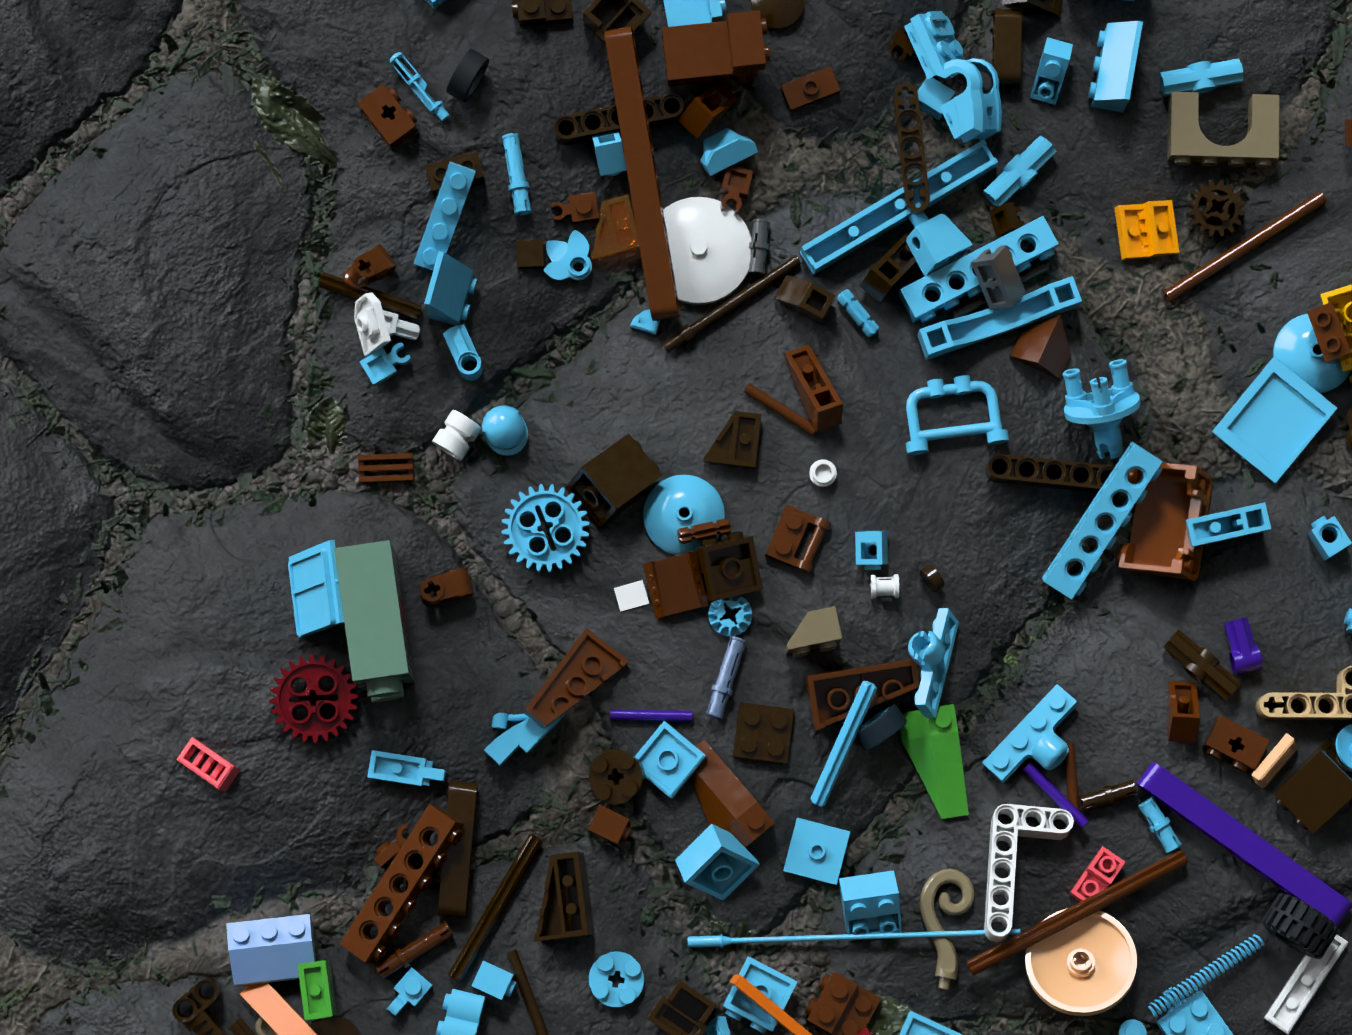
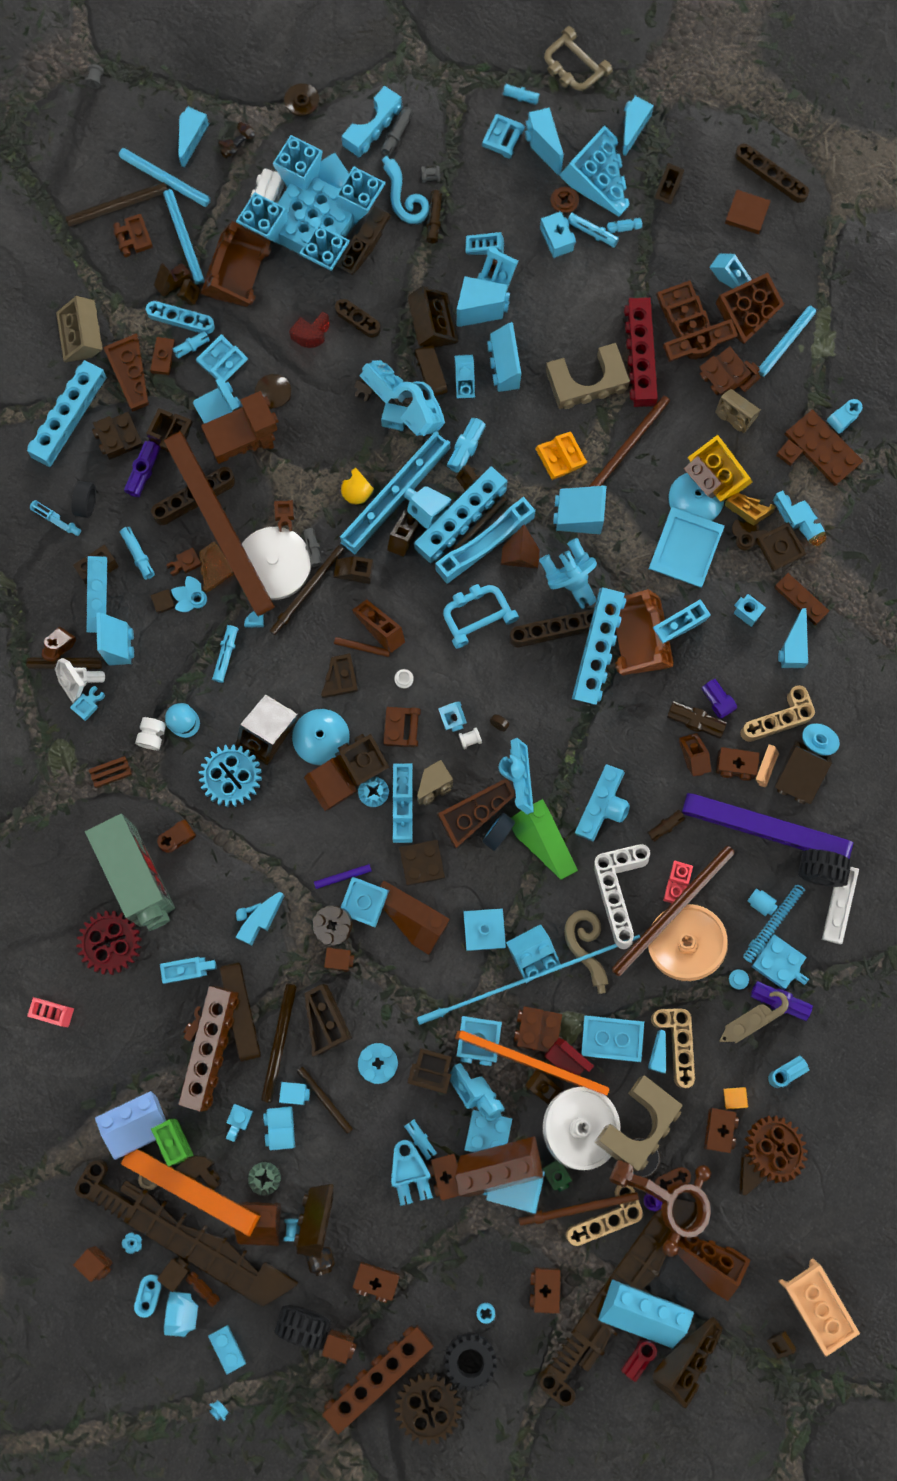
camera: 15 degrees left, 5 degrees down
medium azure piece [288,540,344,638] -> none
reddish brown brick [357,84,418,151] -> none
reddish brown pin [374,921,454,980] -> none
medium azure piece [443,324,483,381] -> none
reddish brown wing [523,628,629,729] -> none
medium azure brick [592,131,627,176] -> none
white sticker [614,580,649,612] -> none
medium azure slope [675,824,760,901] -> none
reddish brown axle [677,519,731,544] -> none
reddish brown slope [678,81,739,138] -> none
medium azure slope [700,128,758,176] -> none
sand blue pin [706,636,747,719] -> none
reddish brown plate [780,66,841,112] -> none
medium azure axle [811,681,877,807] -> none
medium azure axle [837,289,879,337] -> none
dark brown beam [893,83,930,215] -> none
dark grey hinge [971,245,1026,310] -> none
dark purple bar [1023,763,1089,829] -> none
reddish brown bar [1064,743,1080,826] -> none
medium azure pin [1138,797,1182,853] -> none
medium azure piece [1159,59,1244,97] -> none
dark brown gear [1186,180,1246,239] -> none
none -> dark purple piece [124,441,161,497]
none -> medium azure pin [212,625,239,683]
none -> yellow helmet [341,468,374,505]
none -> medium azure slope [393,764,413,843]
none -> medium azure slope [553,486,607,534]
none -> dark red brick [624,297,658,407]
none -> medium azure brick [748,888,778,917]

